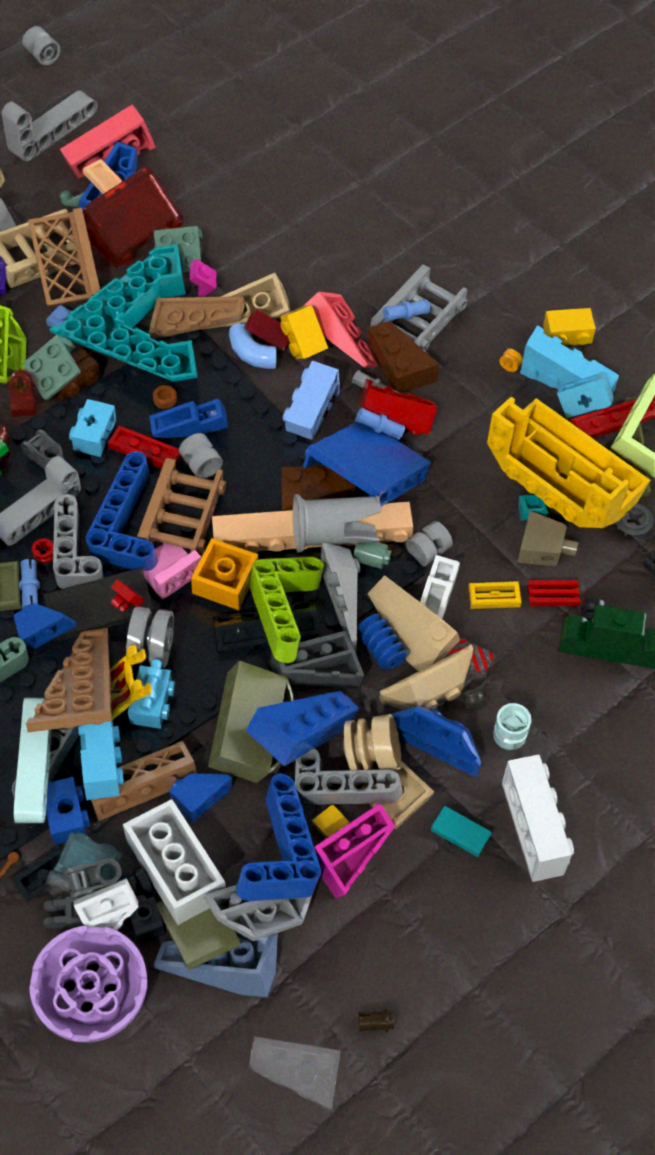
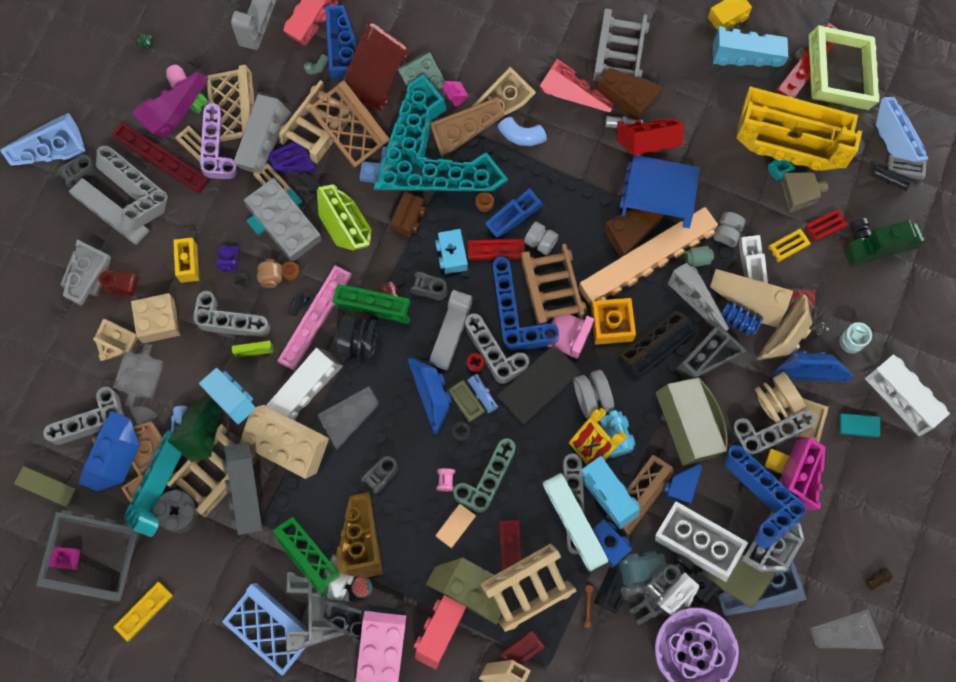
camera: 25 degrees left, 15 degrees up
clear red piece [9,369,37,417] -> none
blue slope [13,603,77,649] -> none
sand green bracket [22,335,81,400] -> none
medium nougat wing [26,628,112,733] -> none
light nougat tile [83,159,127,200] -> none
red tile [110,579,145,612] -> none
dark red tile [244,308,289,351] -> none
blue wedge [246,691,359,766] -> none
lime beam [249,557,324,663] -> none
yellow brick [280,305,328,359] -> none
light blue wedge [283,361,340,440] -> none
light grey piece [293,494,381,552] -> none
medium blue pin [355,407,405,440] -> none
medium blue pin [383,299,430,322] -> none
light orange bush [499,349,523,372] -> none
medium azure brick [557,372,614,419] -> none

